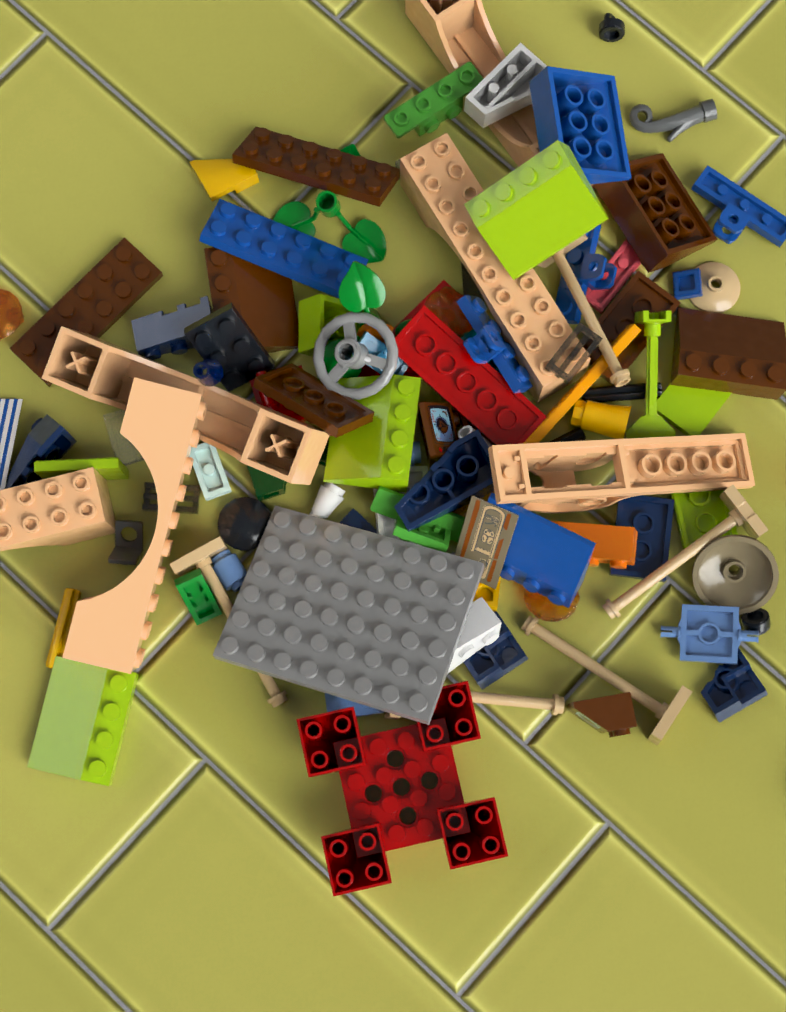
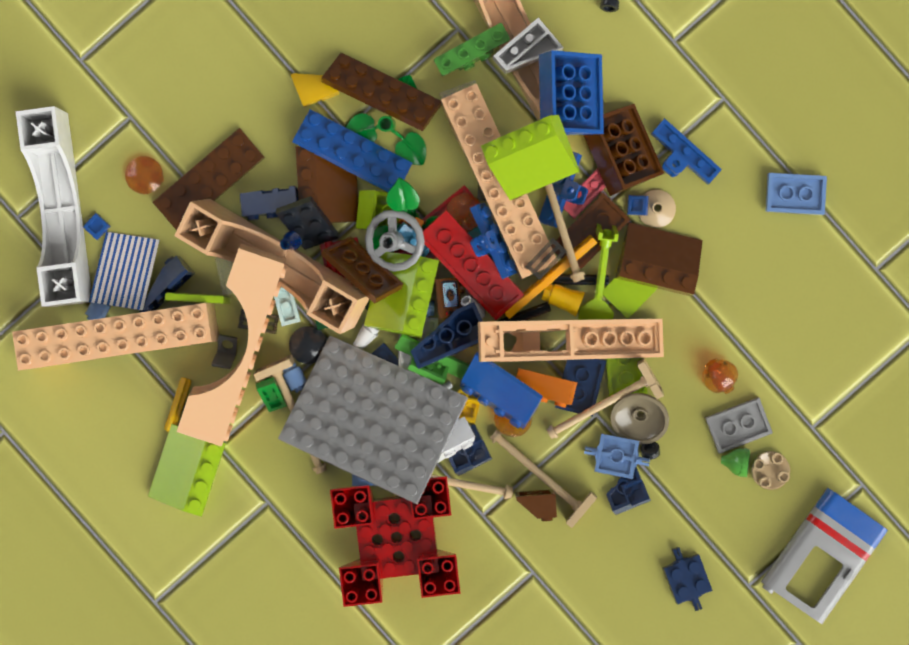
camera: 10 degrees right, 10 degrees up
sticker [455,496,519,589] -> none
dark grey plant [629,99,717,142] -> none

